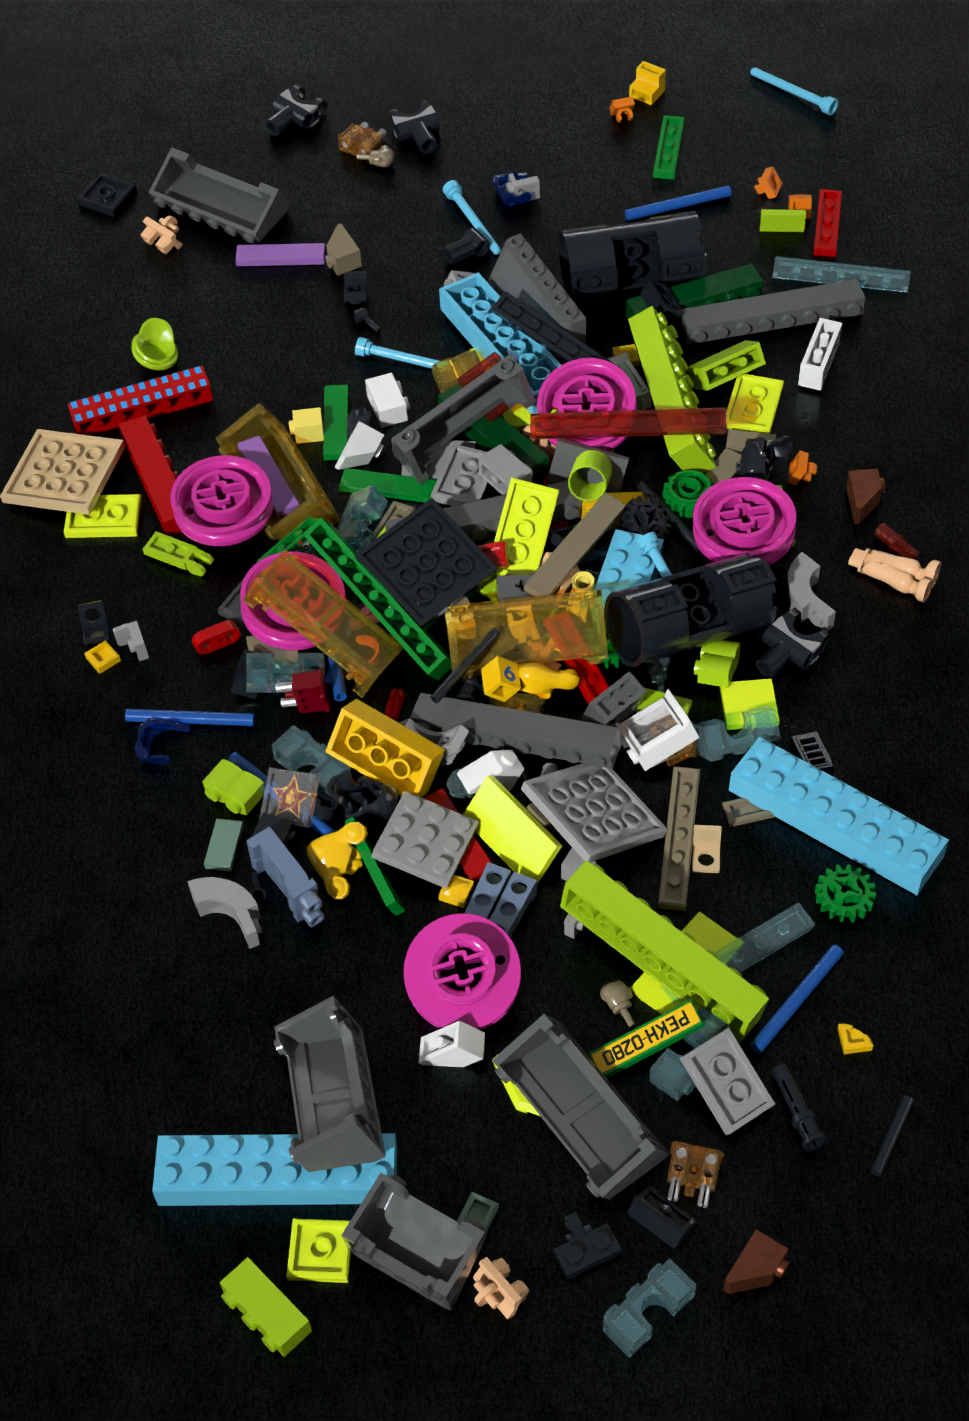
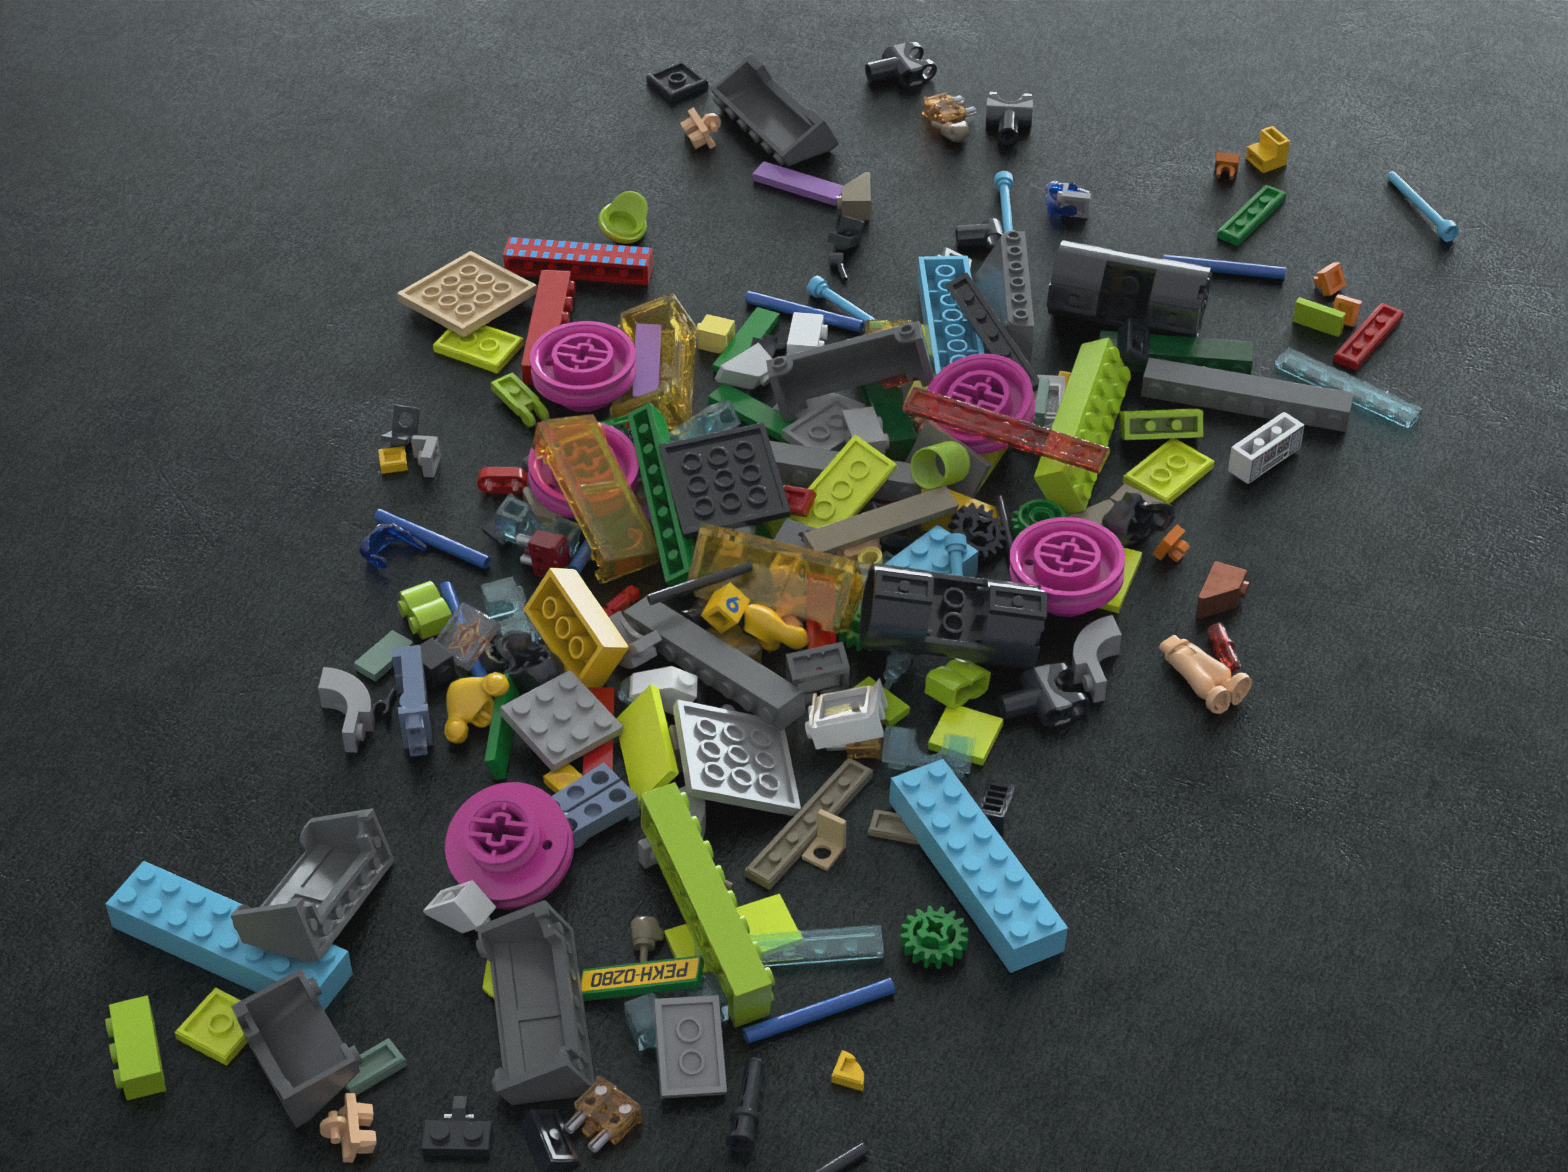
camera: 25 degrees right, 10 degrees down
none -> blue piece [745,291,864,333]

